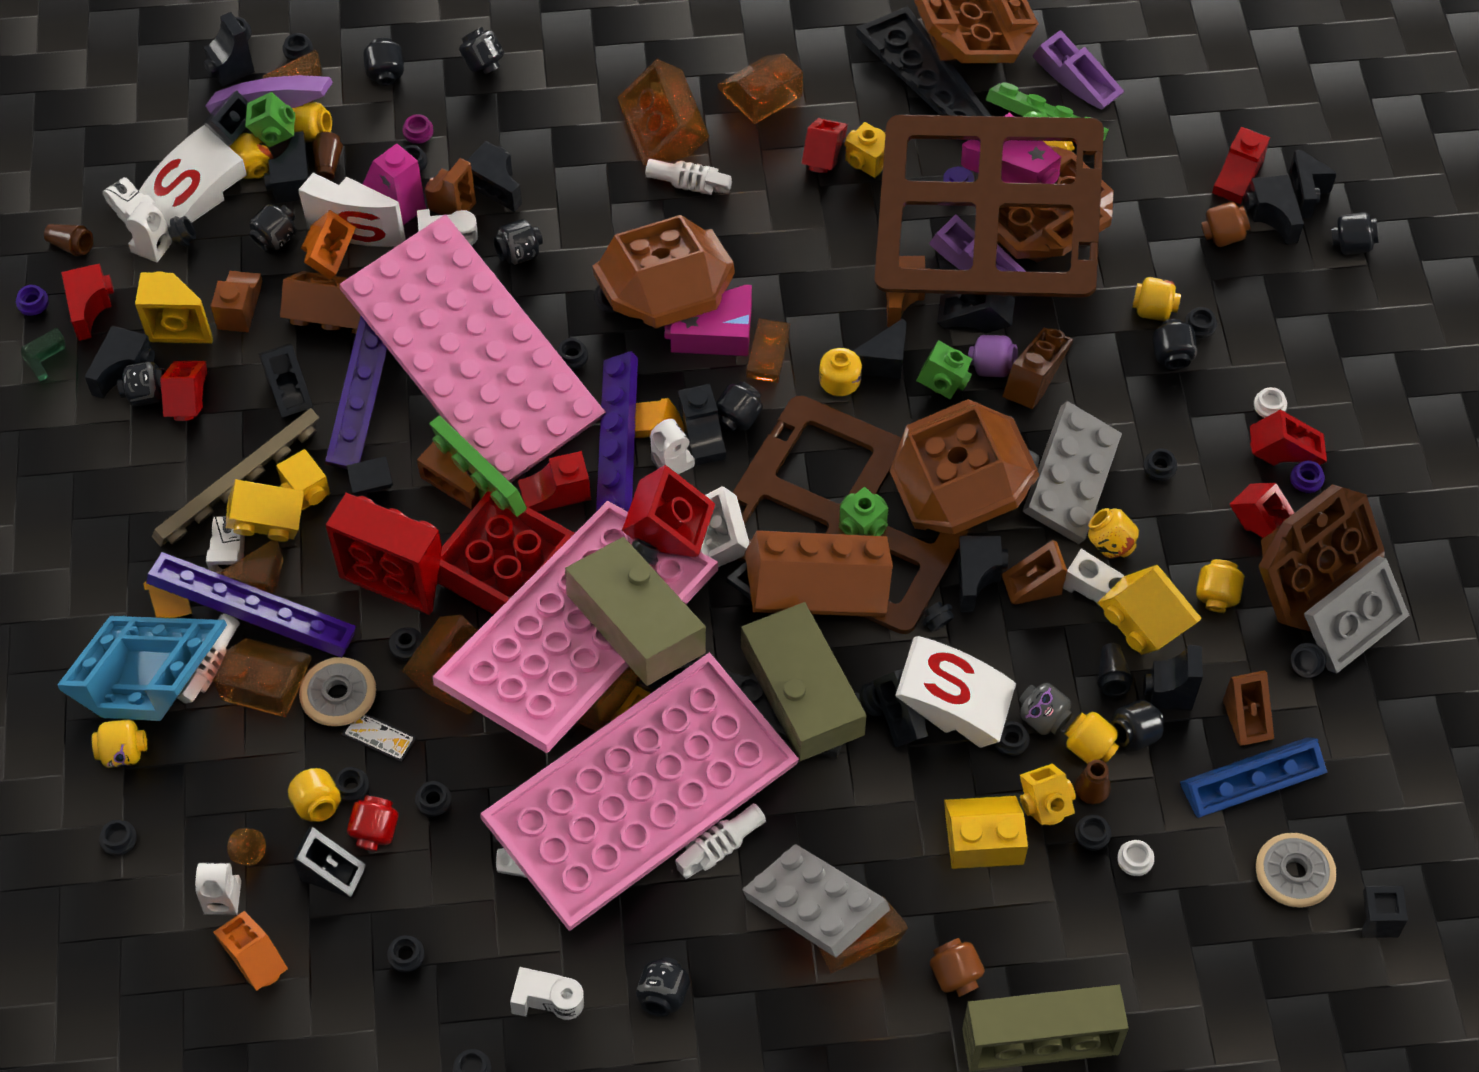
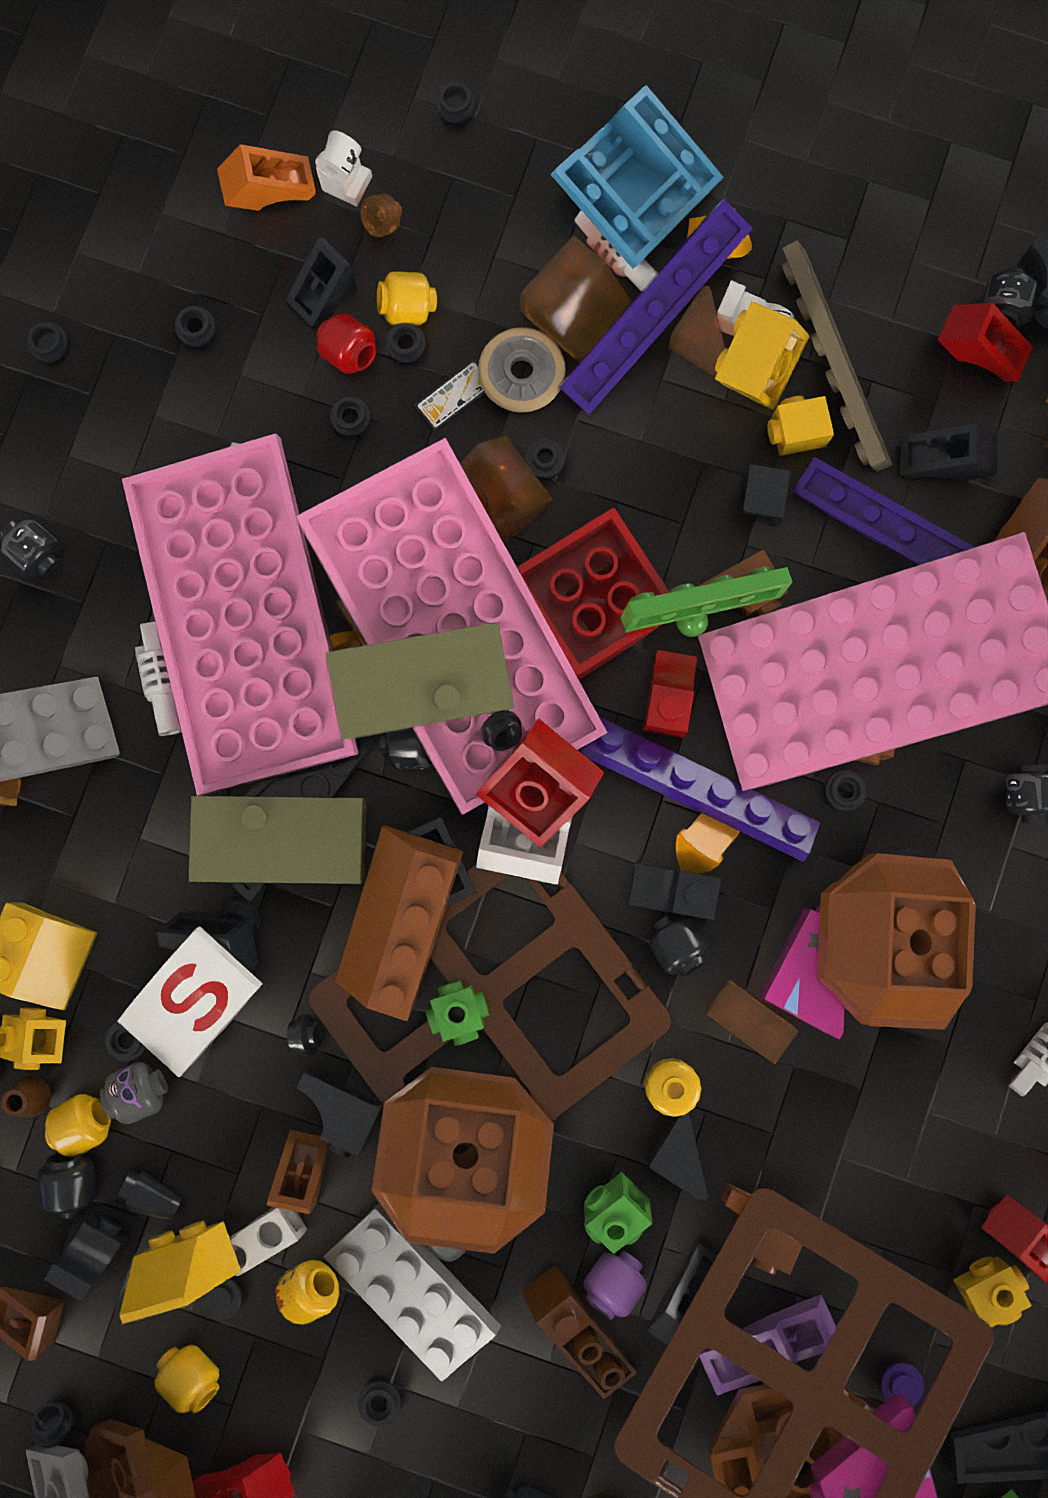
camera: 115 degrees right, 25 degrees up
yellow head [92,719,147,768] -> none
red slope [326,493,442,615] -> none
white leg [510,967,584,1020] -> none
white leg [650,419,695,474] -> none

